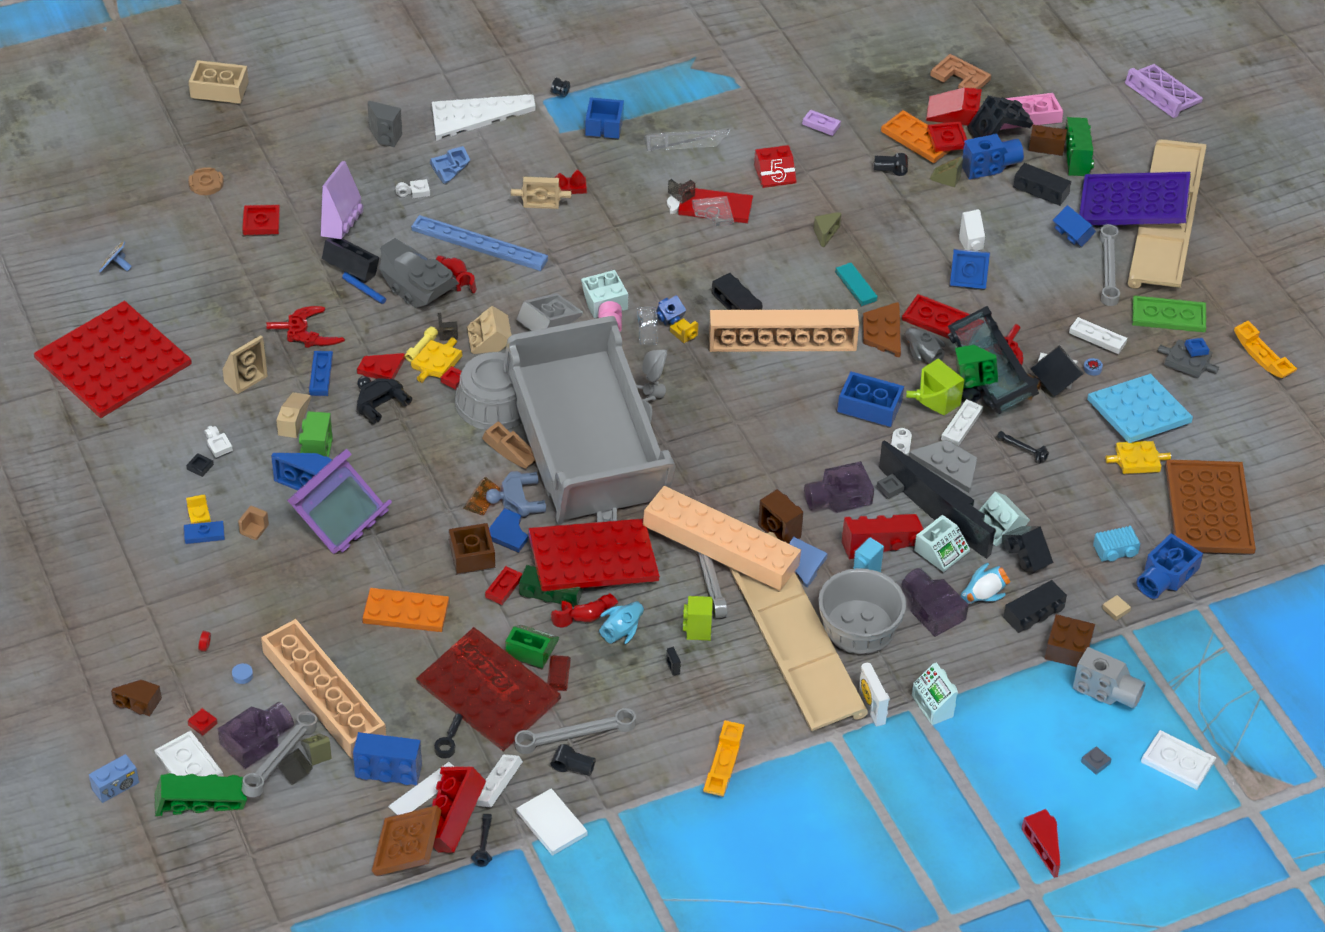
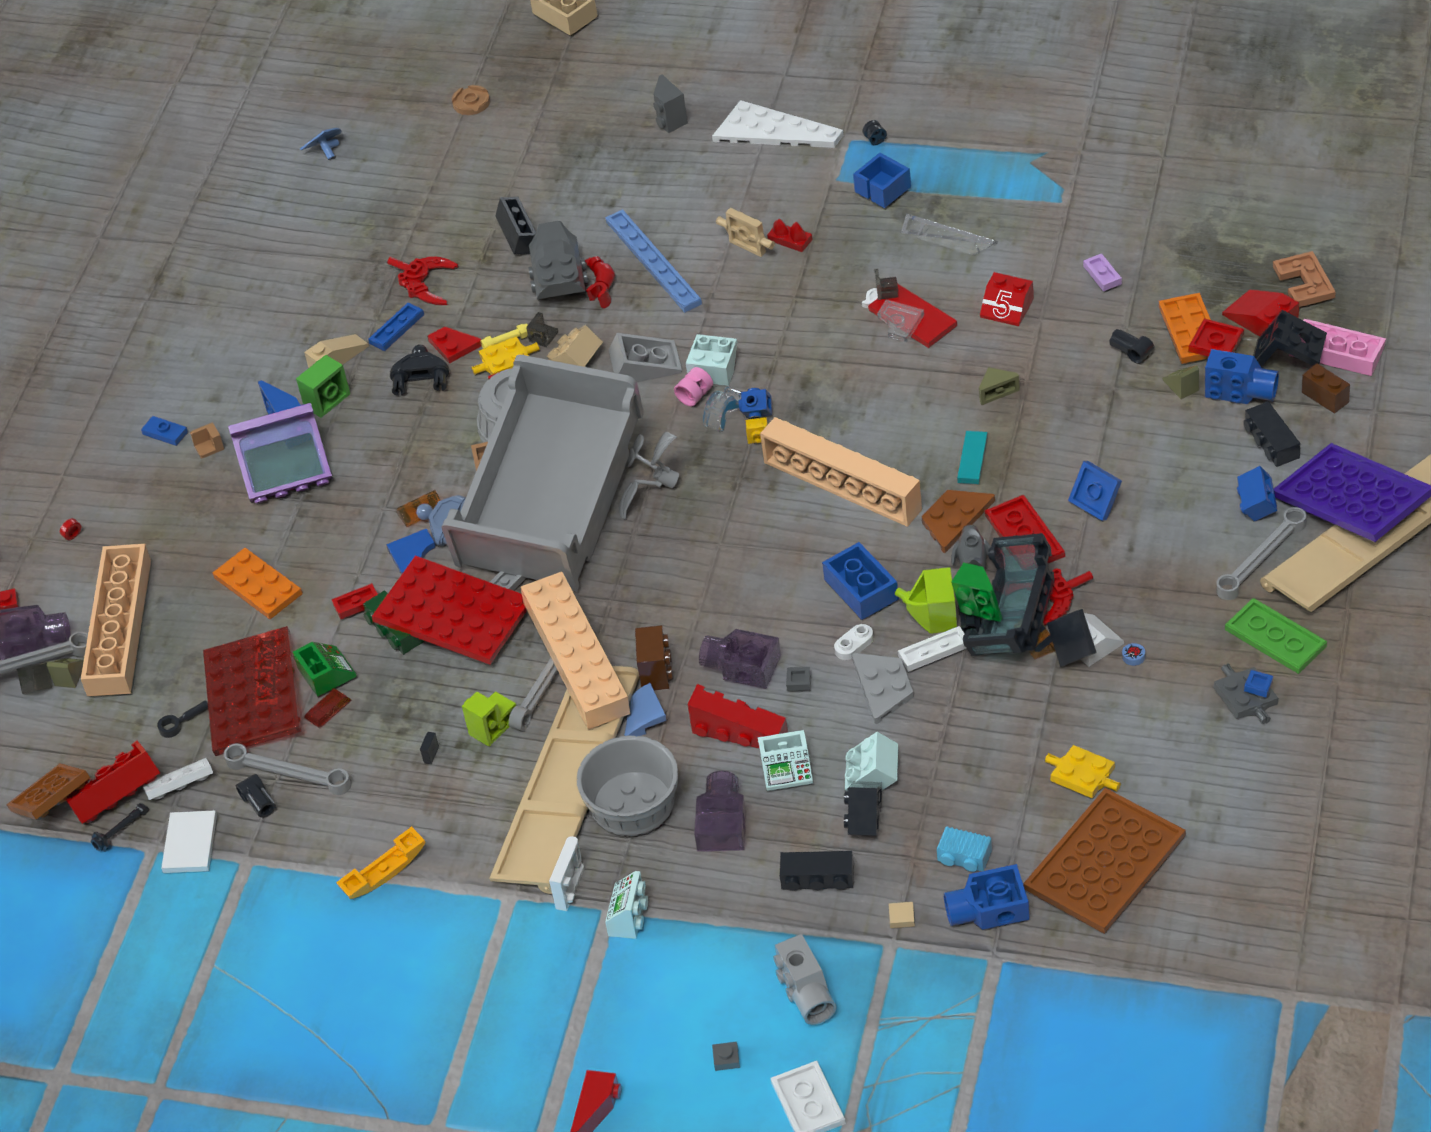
camera: 45 degrees right, 0 degrees up
red plate [34,300,192,419] -> none
black tile [186,453,214,477] -> none
yellow bracket [186,495,211,524] -> none
white plate [204,426,233,458] -> none
tan slope [222,335,268,394] -> none
medium blue tile [232,663,253,684] -> none
red plate [243,205,280,235] -> none
lavender slope [321,161,363,239] -> none
blue bar [342,272,386,304] -> none
blue brick [353,732,422,785] -> none
white sticker [388,762,454,815] -> none
white plate [395,179,430,198] -> none
medium blue slope [430,146,470,184] -> none
reddish brown brick [449,523,496,574] -> none
red piece [551,593,618,628] -> none
medium azure animal [599,601,644,644] -> none
black brick [712,273,763,310] -> none
medium azure brick [853,538,884,572] -> none
black slope [879,440,995,559] -> none
white slope [959,209,985,251] -> none
animal [961,563,1010,605] -> none
black piece [998,431,1049,463] -> none
reddish brown brick [1045,614,1095,667] -> none
green wedge [1065,117,1094,176] -> none
white plate [1069,317,1127,354] -> none
medium azure plate [1087,374,1193,443] -> none
light orange slope [1234,320,1297,378] -> none

